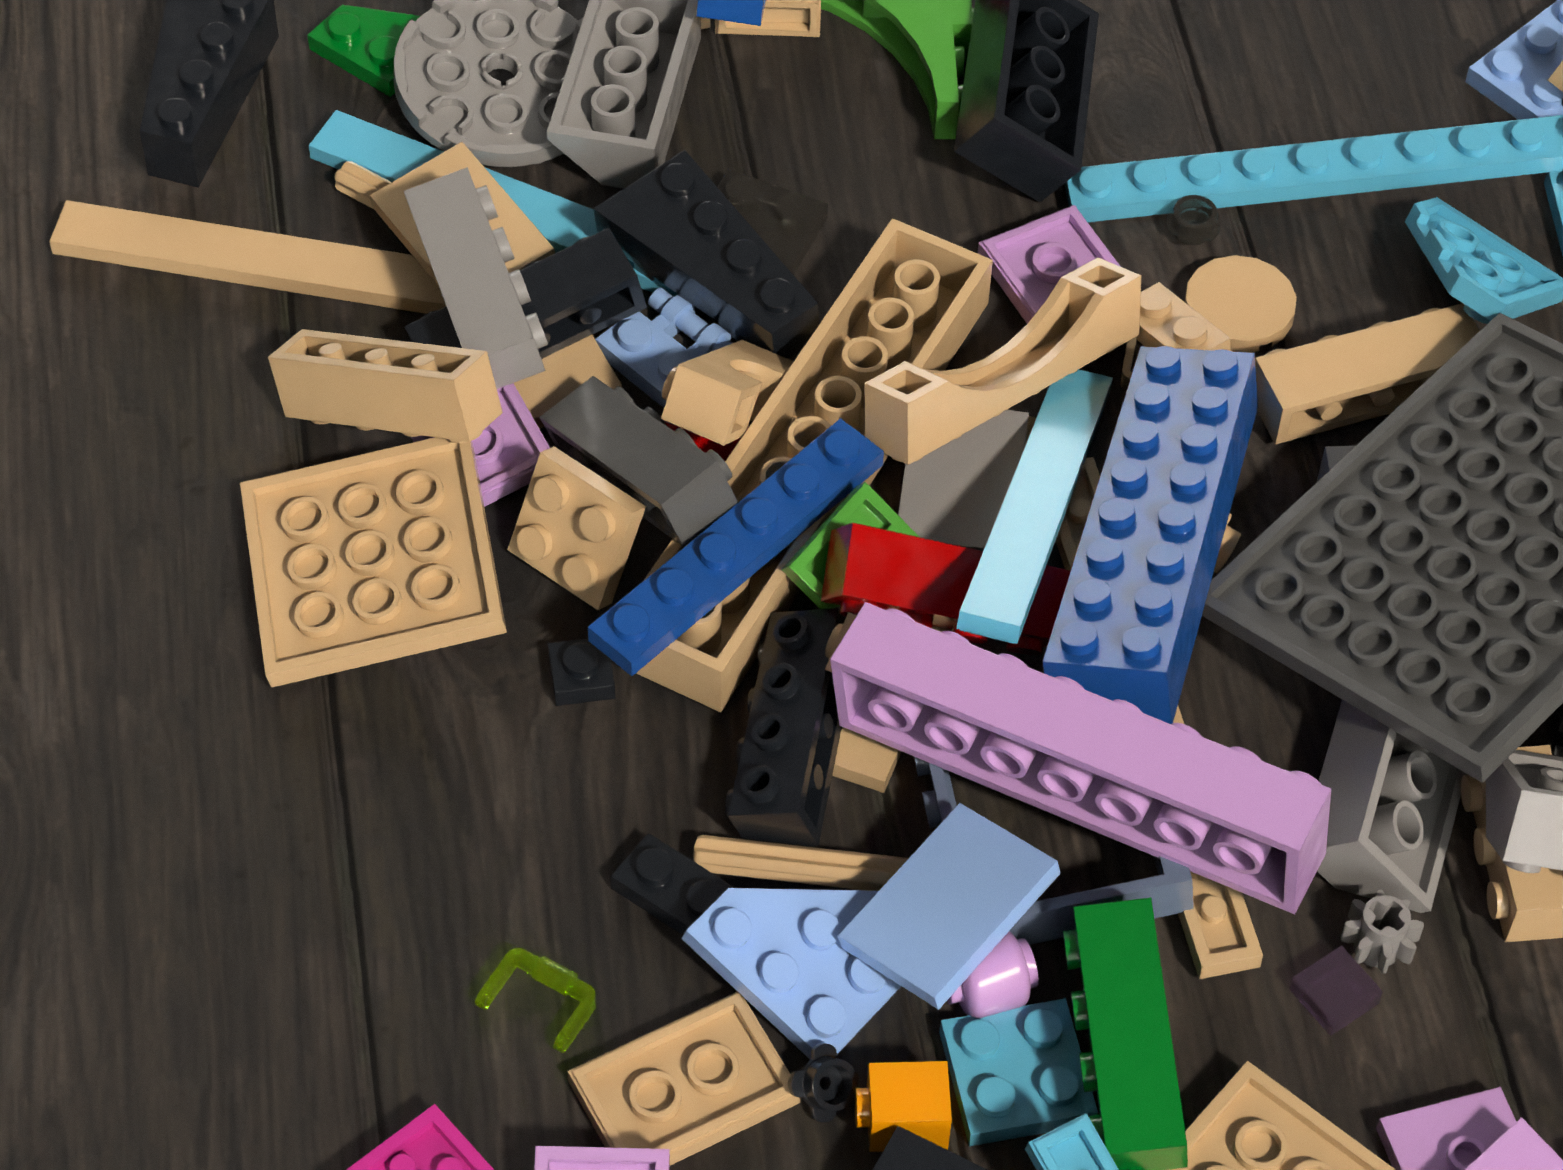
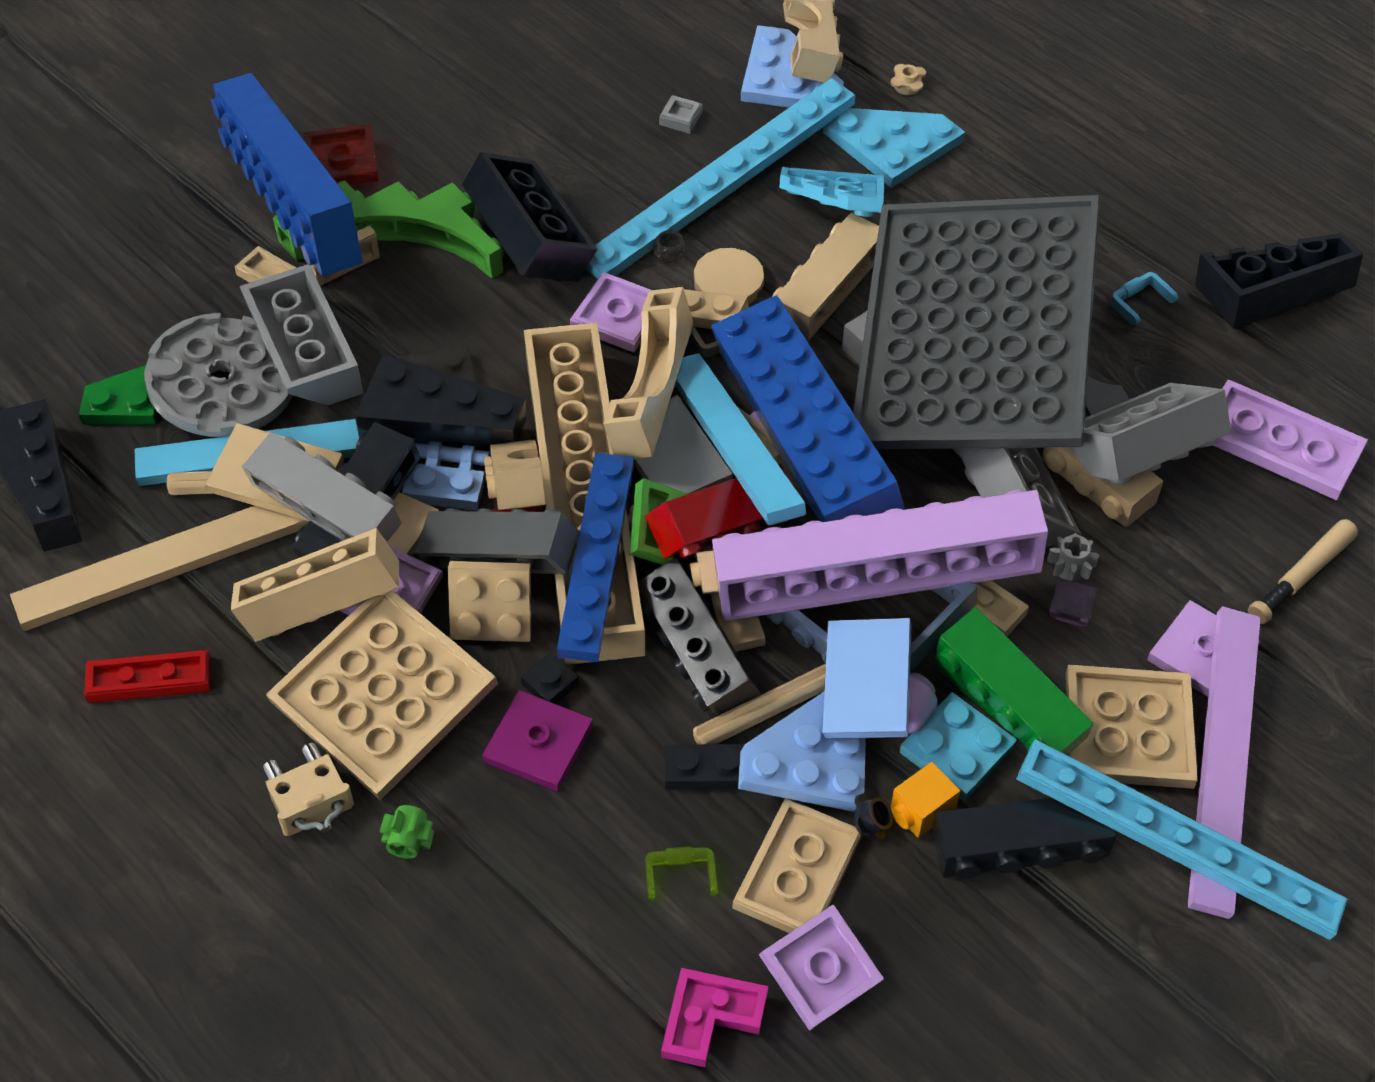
camera: 35 degrees left, 0 degrees up
none -> red tile [84,650,211,703]
none -> tan piece [263,743,354,836]
none -> bright green gear [379,805,435,859]
none -> magenta plate [482,690,593,792]
none -> light grey tile [659,95,703,134]

